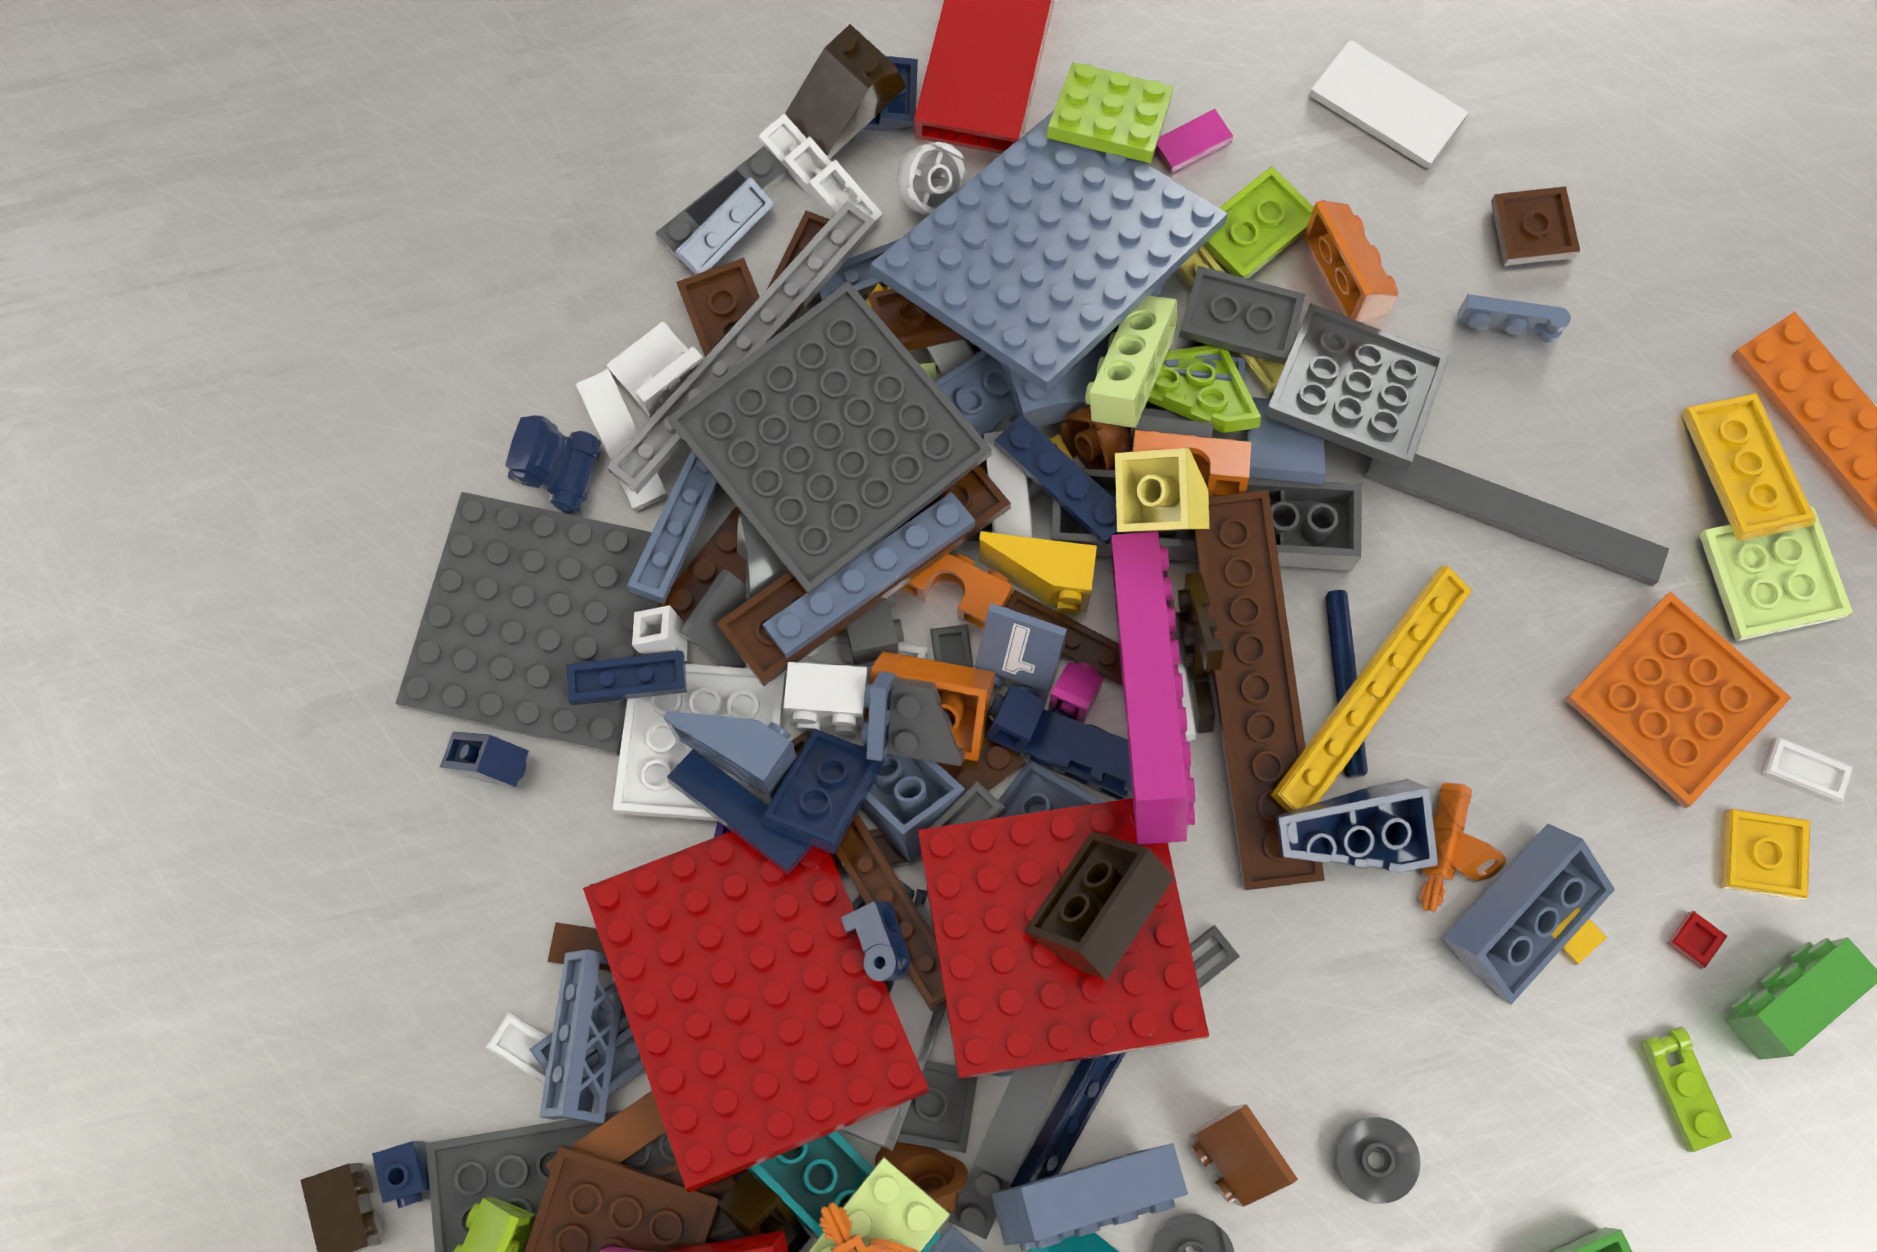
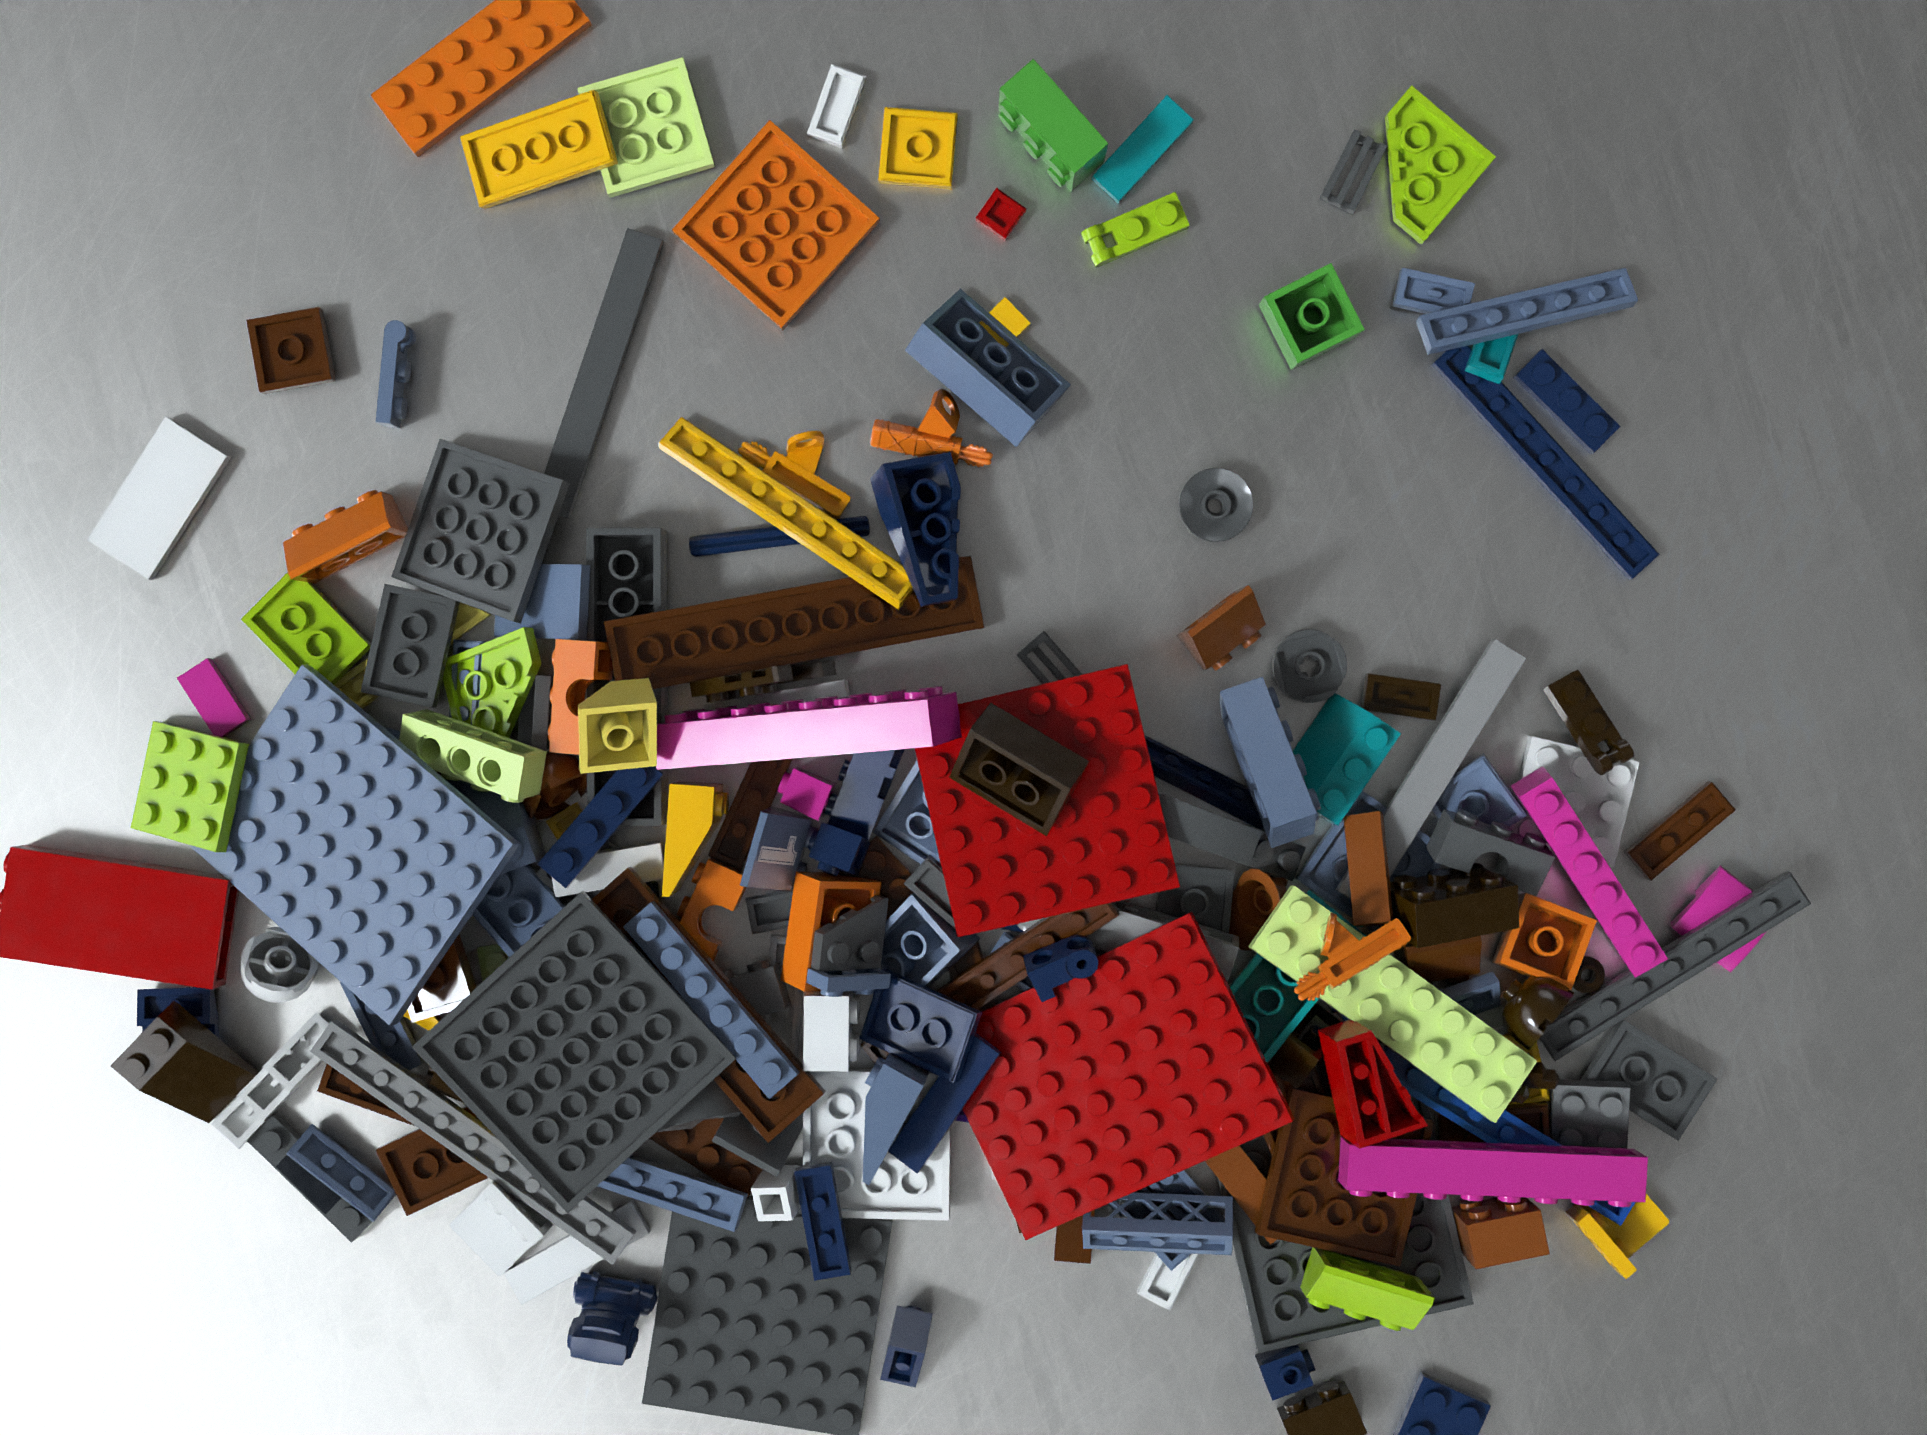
camera: 100 degrees left, 15 degrees up
none -> light orange piece [738,431,851,519]
none -> teal tile [1092,95,1194,204]

